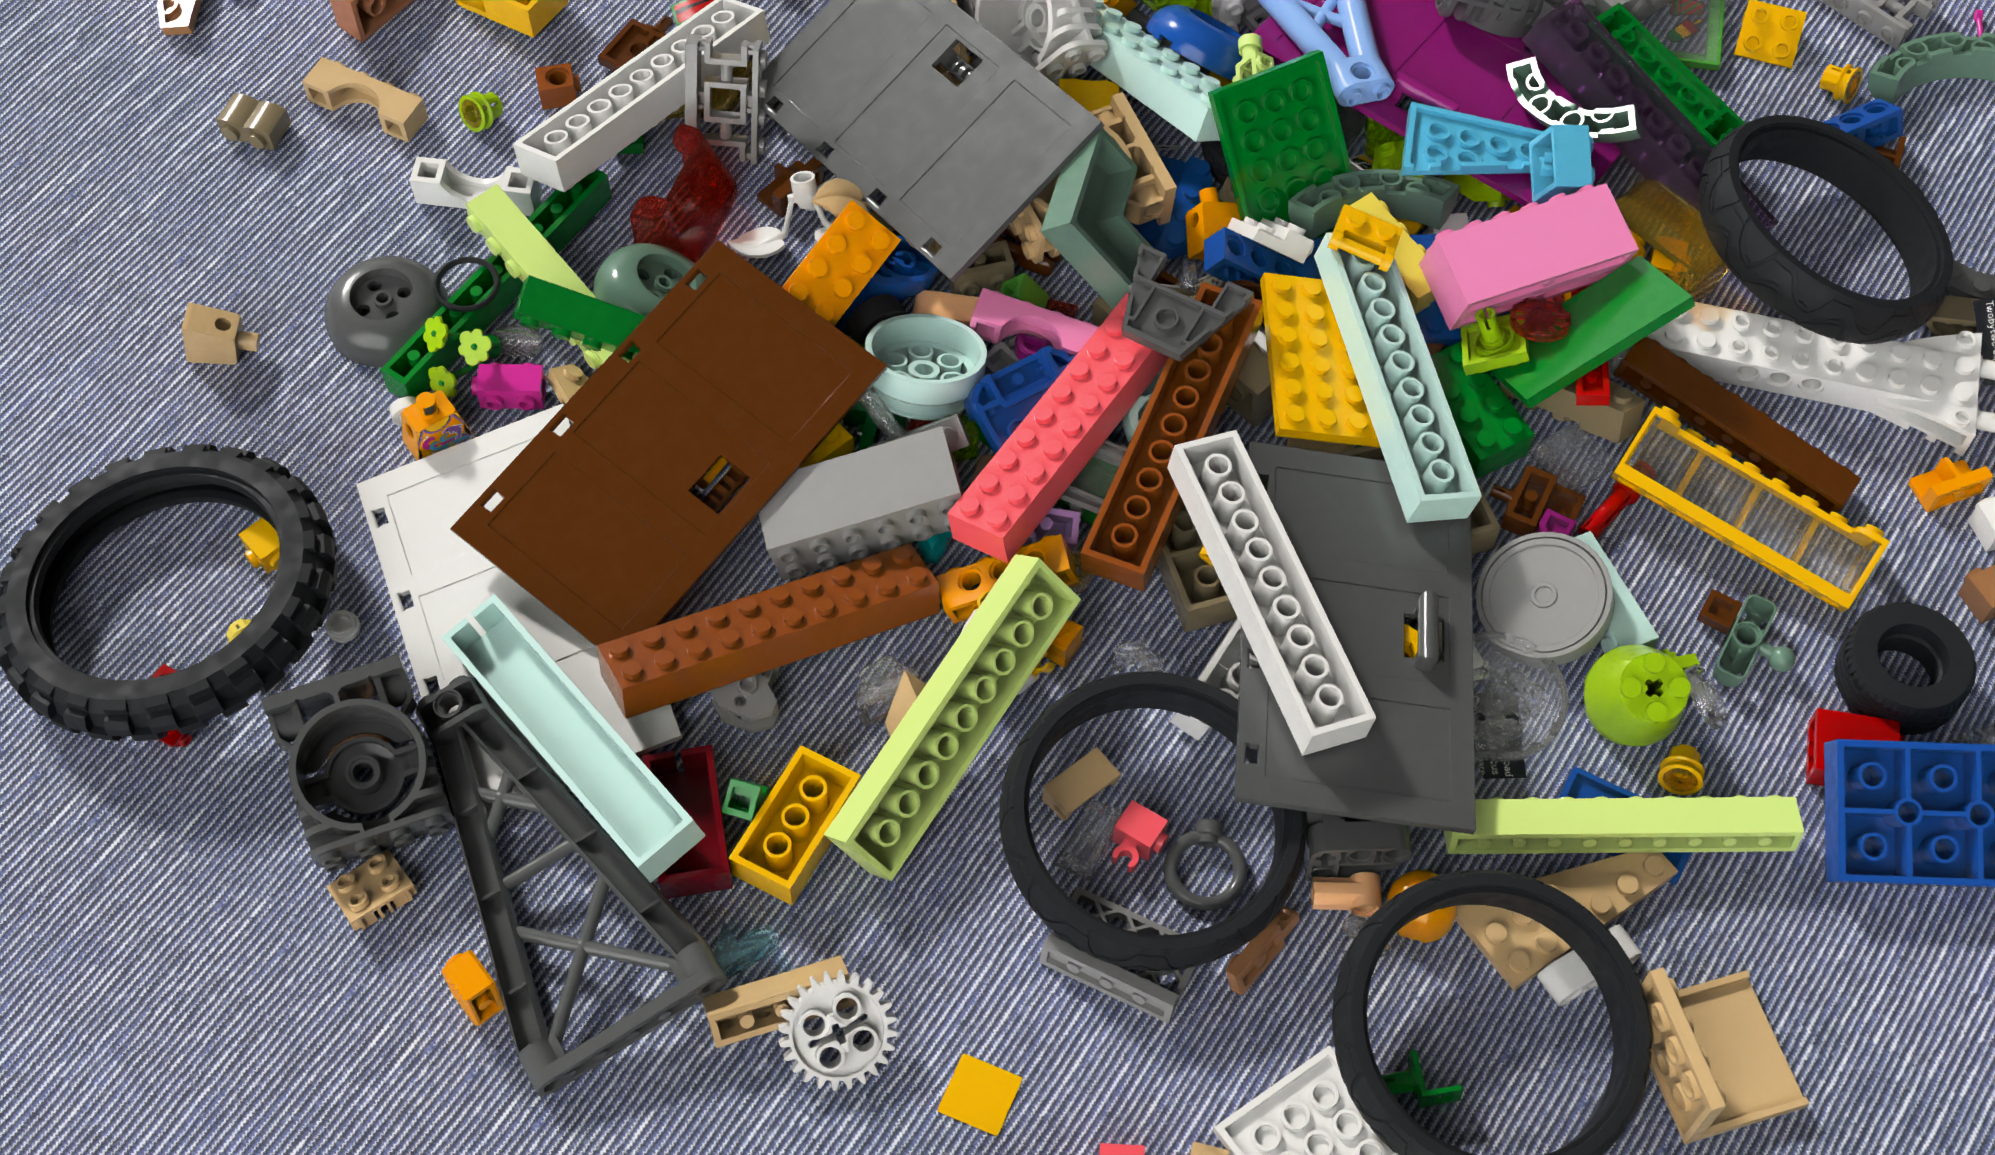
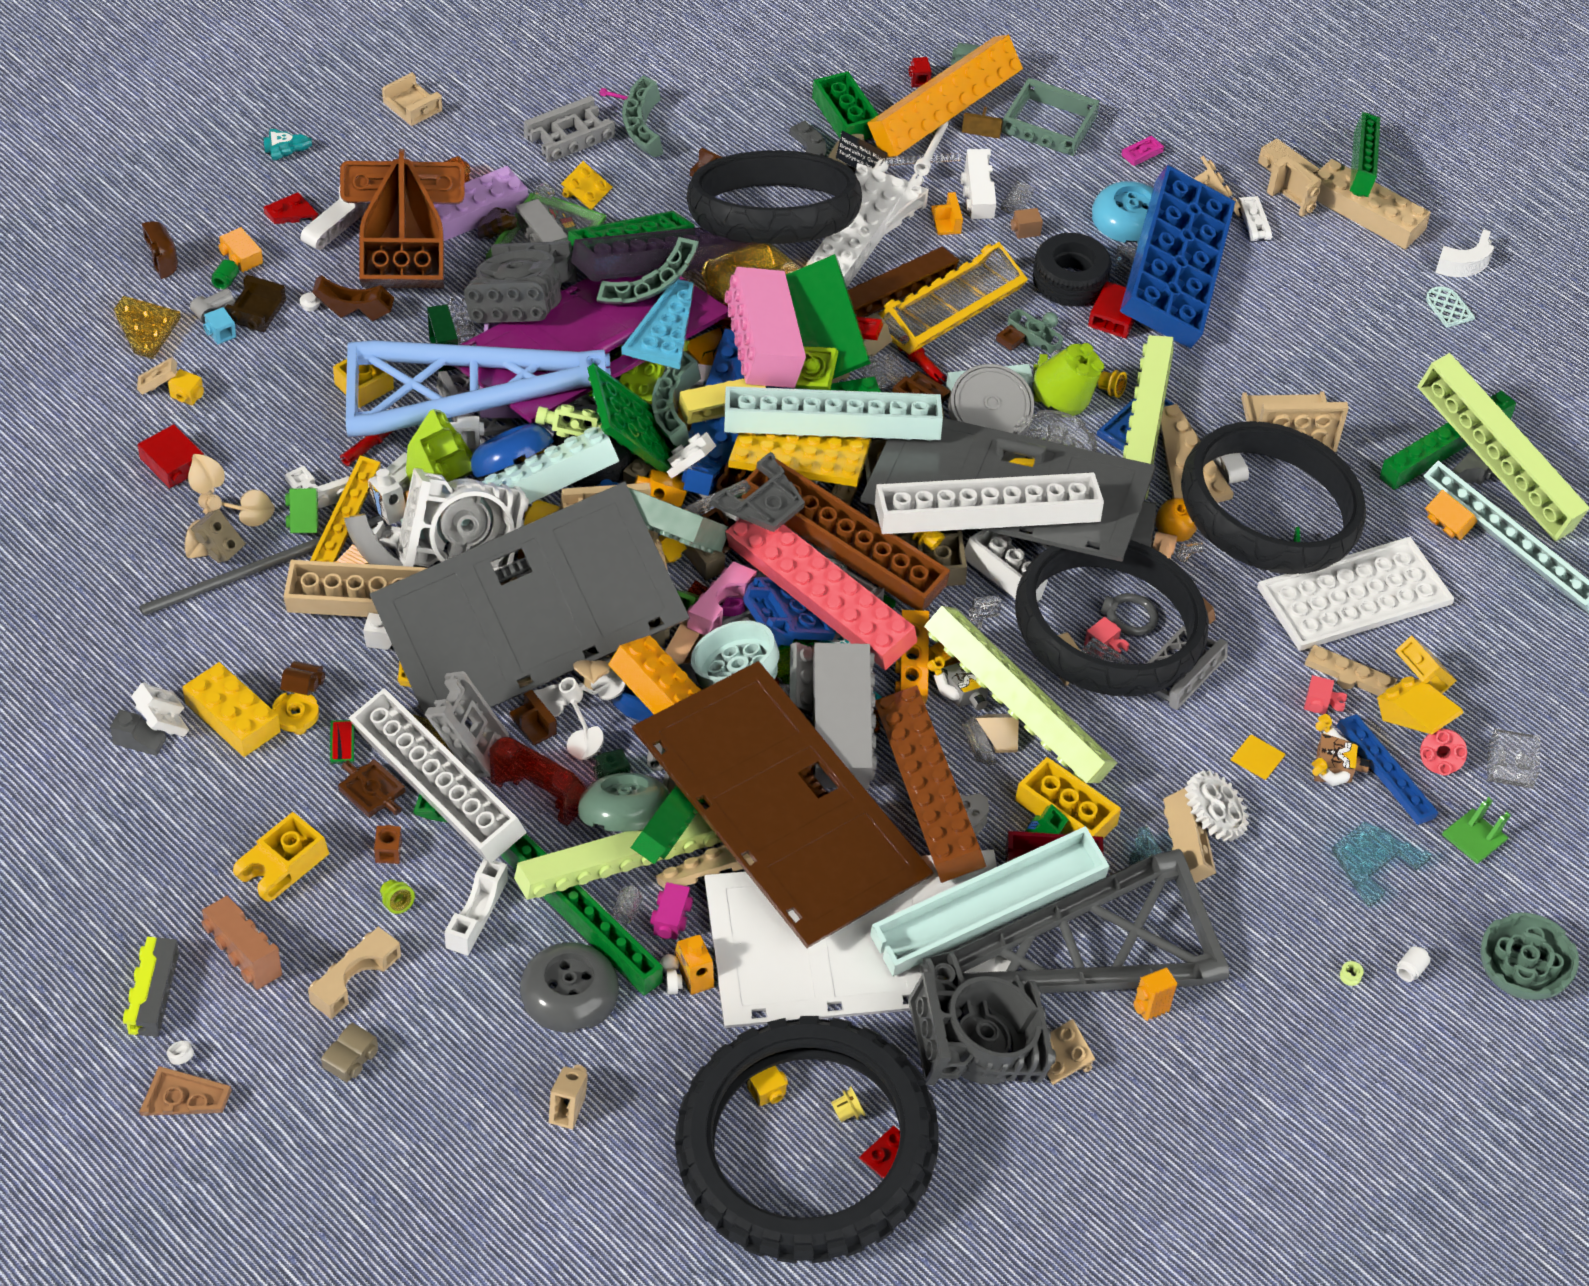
camera: 80 degrees left, 10 degrees down
lime plant [423,316,501,399] -> none
black tyre [433,256,500,312] -> none
yellow plate [1327,204,1403,273] -> none
clear red wheel [1509,297,1571,342] -> none
medium azure brick [1529,124,1595,204] -> none
magenta tile [1537,508,1578,536] -> none
yellow piece [1820,64,1863,104] -> none
blue brick [1823,98,1903,148] -> none

